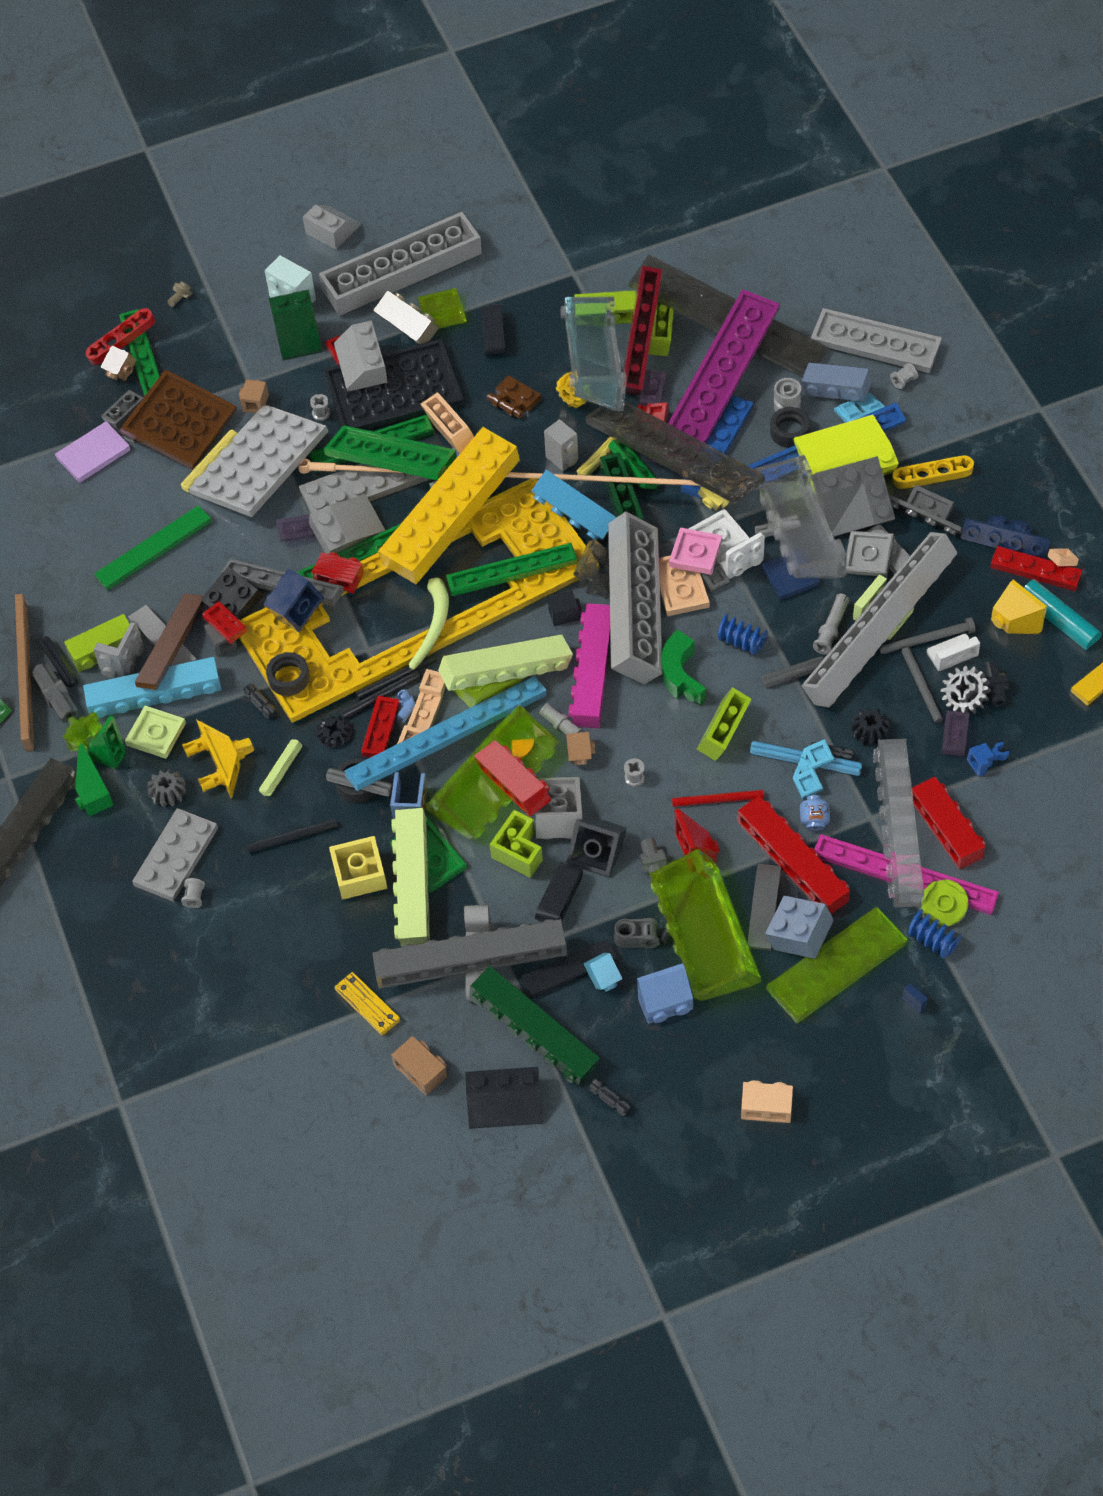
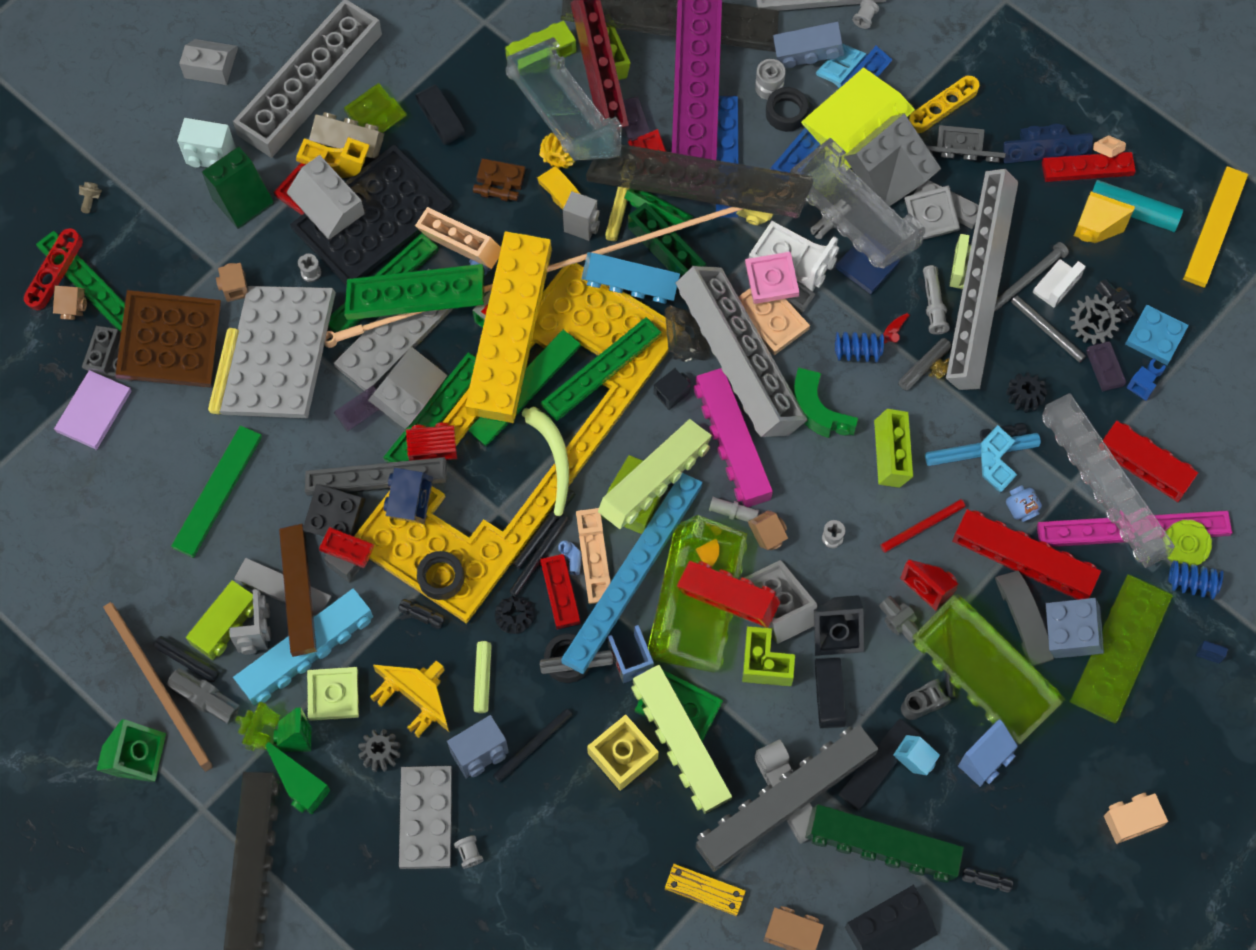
camera: 30 degrees left, 10 degrees up
none -> yellow arch [296,137,370,178]
none -> sand blue brick [447,715,509,778]
none -> green tile [468,329,581,447]
none -> yellow slope [537,166,580,209]
none -> red bar [883,313,910,343]
none -> clear yellow plate [928,358,949,380]
none -> dark azure plate [1125,305,1189,365]

